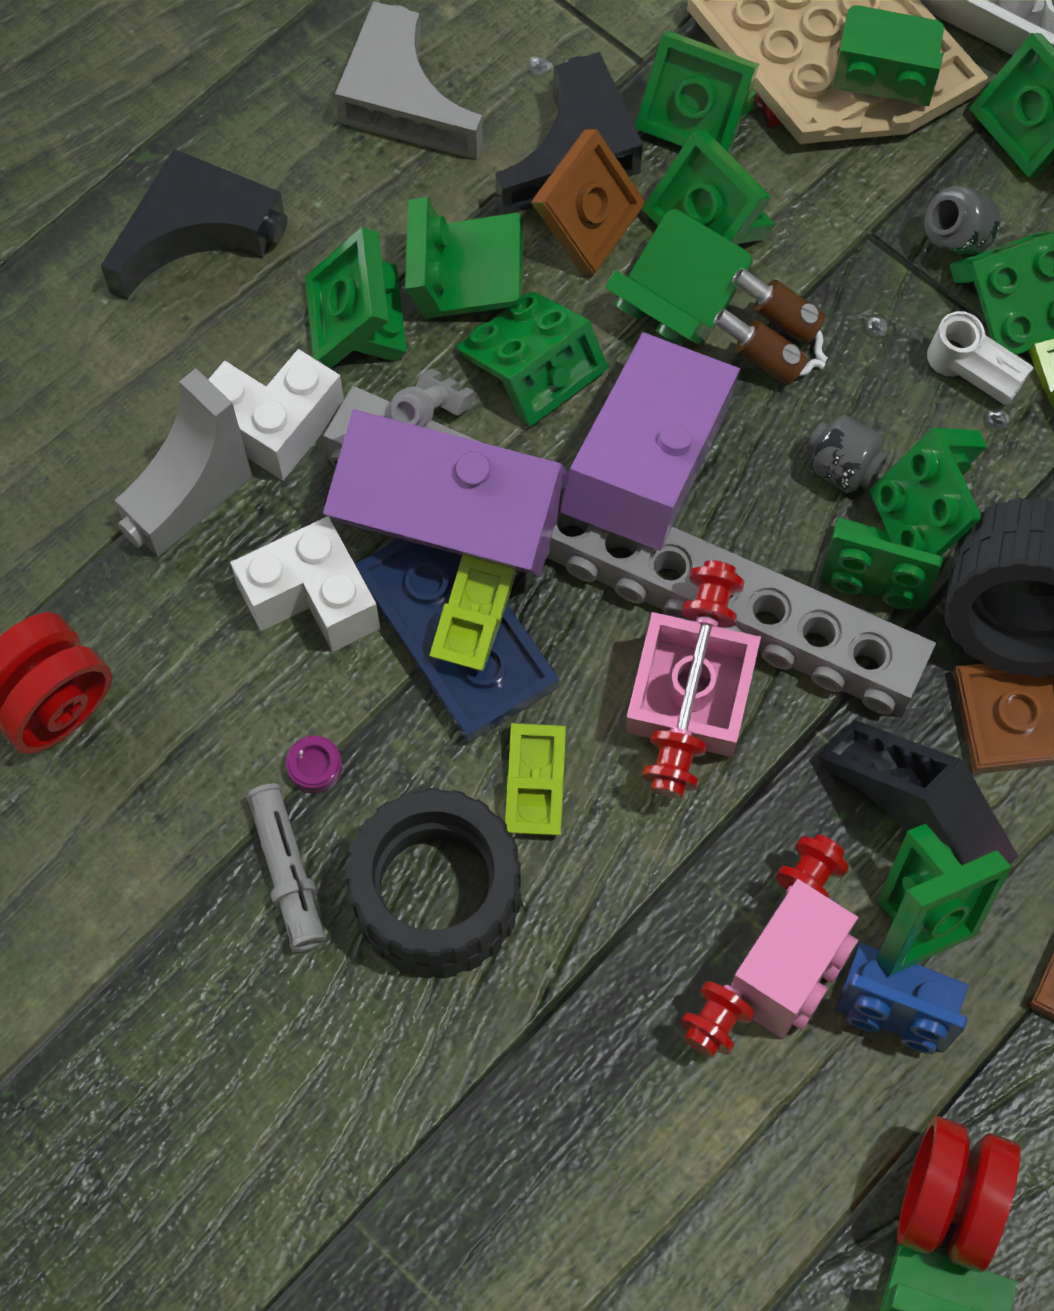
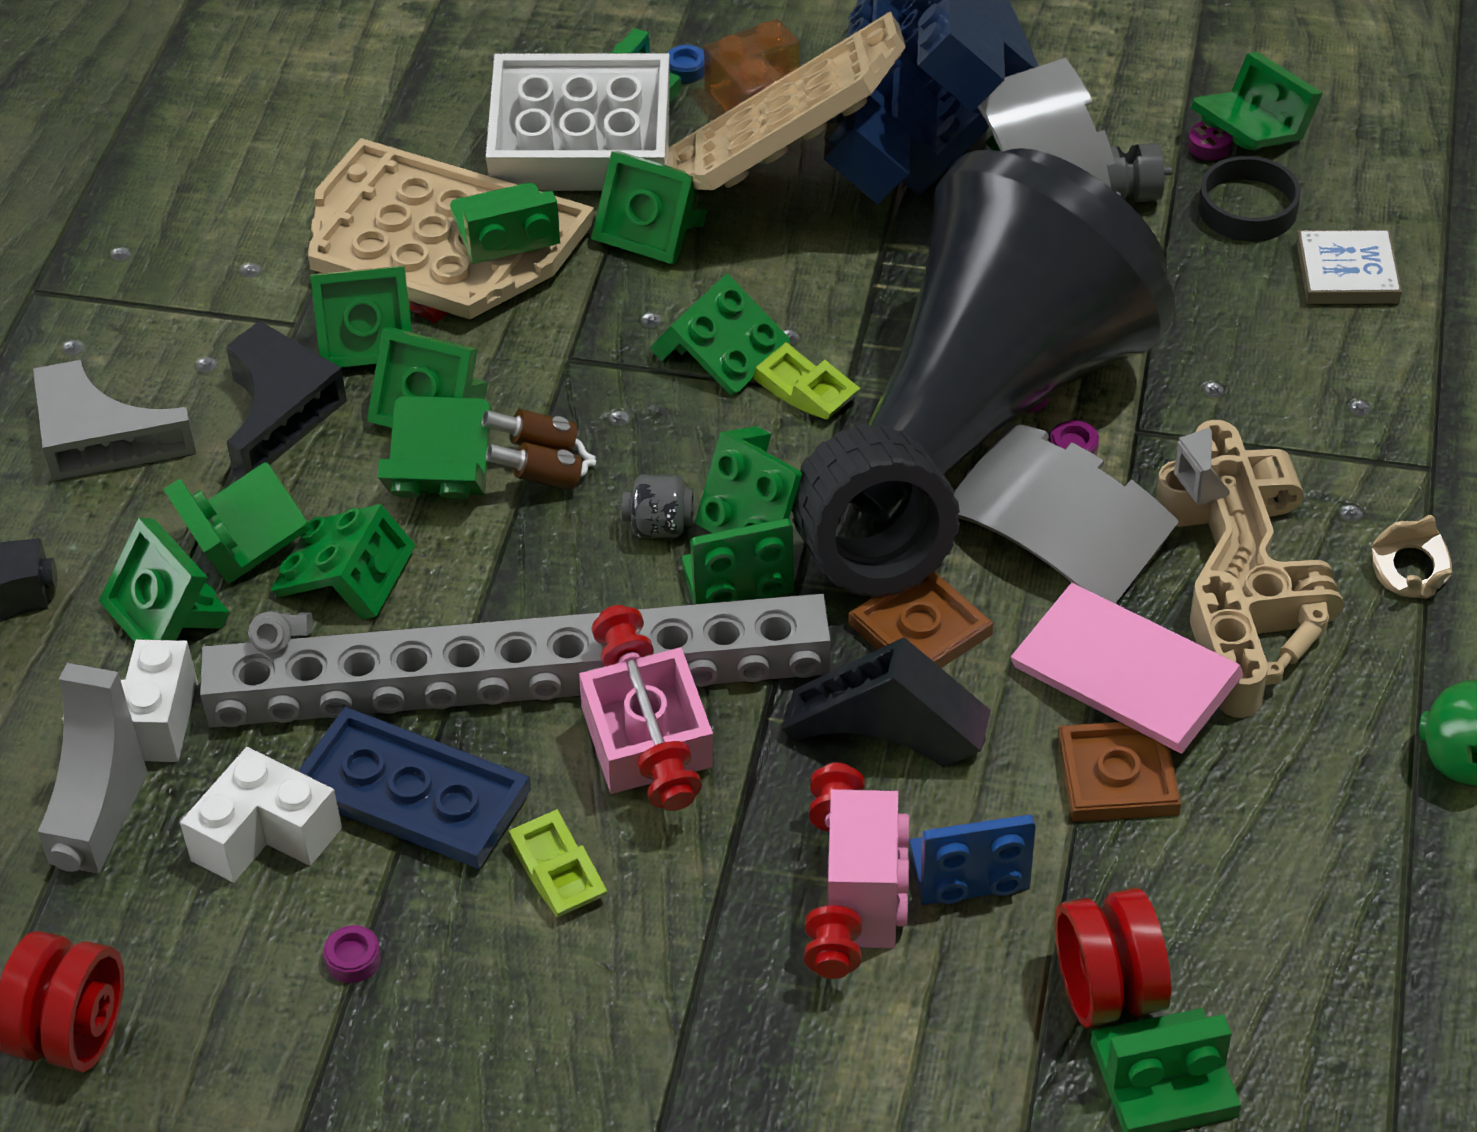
camera: 30 degrees left, 20 degrees down
light grey pin [246,783,327,952] -> none
medium lavender brick [323,409,569,577] -> none
black tyre [346,788,521,978] -> none
lime slope [429,555,516,672] -> none
dark orange tile [531,129,646,275] -> none
medium lavender brick [560,332,740,551] -> none
green bracket [876,823,1012,976] -> none
dark grey head [924,185,1000,257] -> none
white piece [927,311,1034,406] -> none

